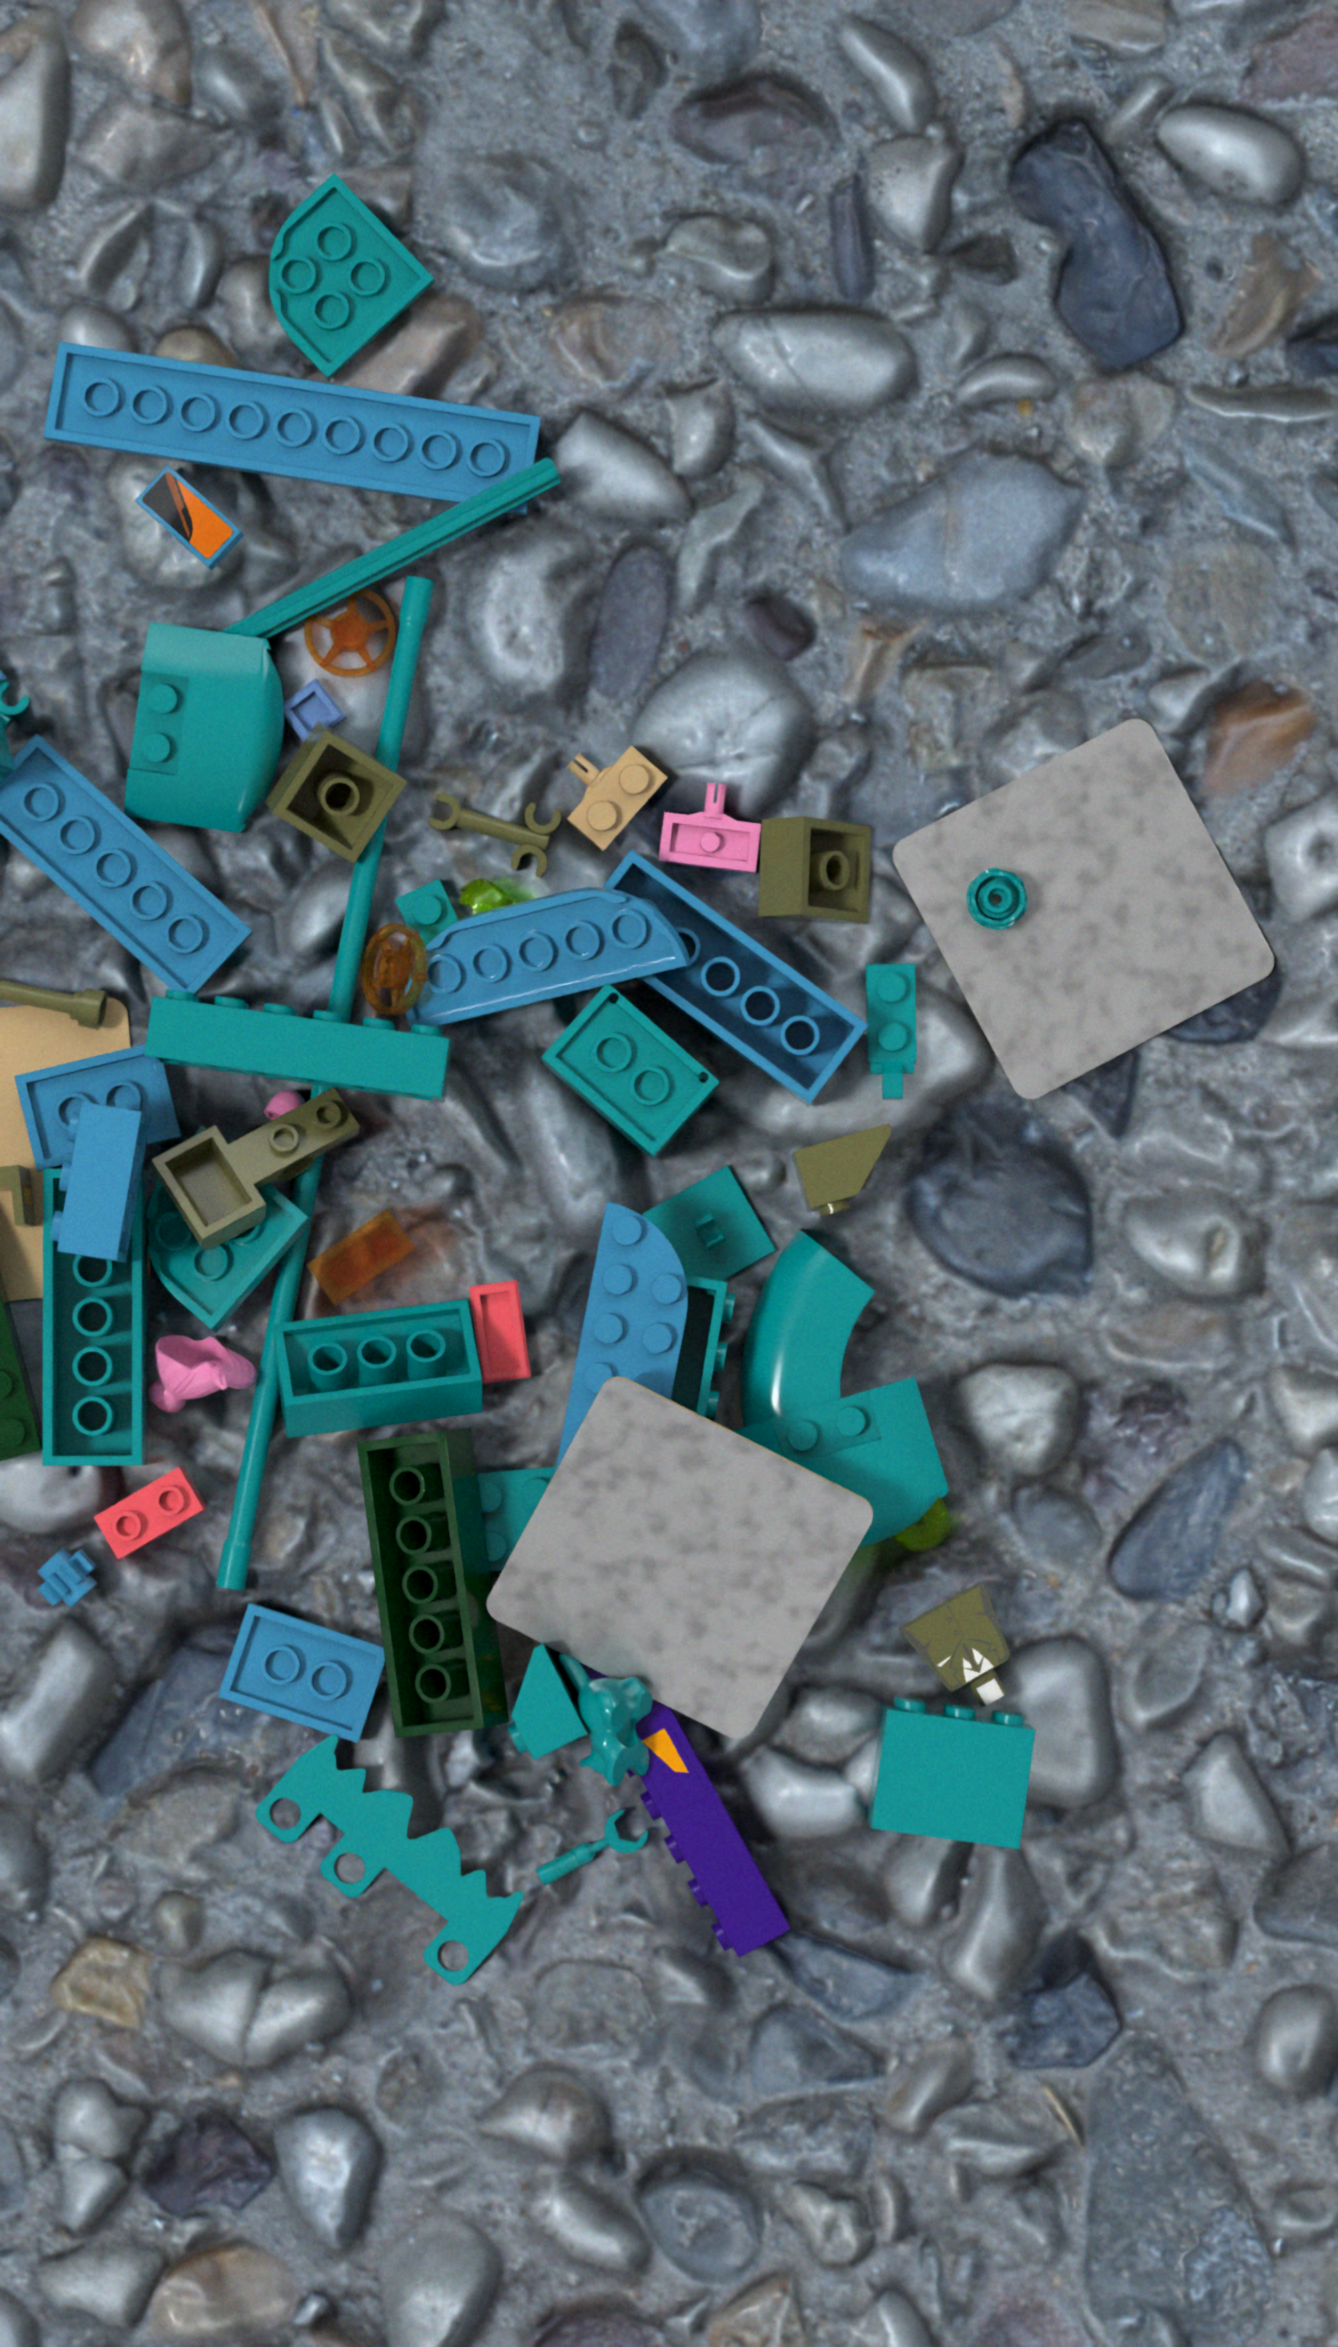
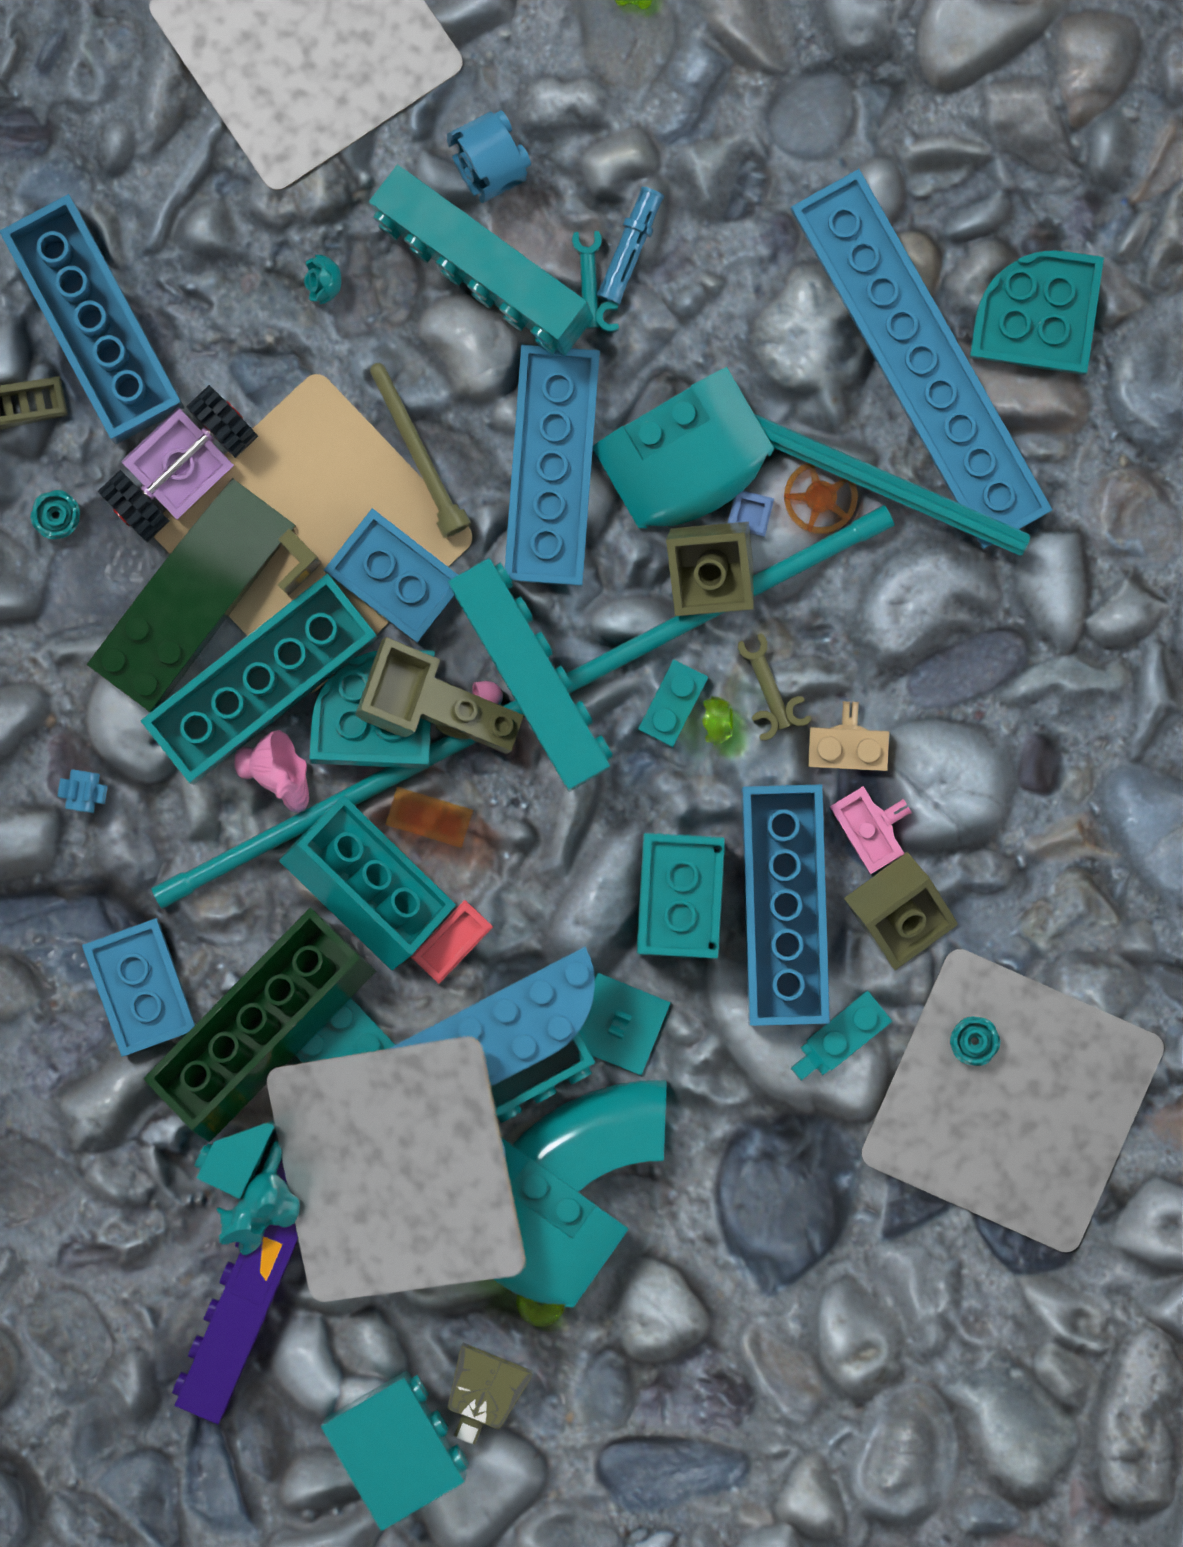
camera: 55 degrees right, 0 degrees up
dark azure brick [51,1102,151,1263] -> none
coral brick [94,1466,208,1560] -> none
slope [134,465,244,571] -> none
teal piece [256,1733,524,1985] -> none
clear orange wheel [361,923,429,1016] -> none
dark azure plate [406,887,691,1033] -> none
teal piece [536,1808,648,1886] -> none
olive slope [791,1124,892,1218] -> none

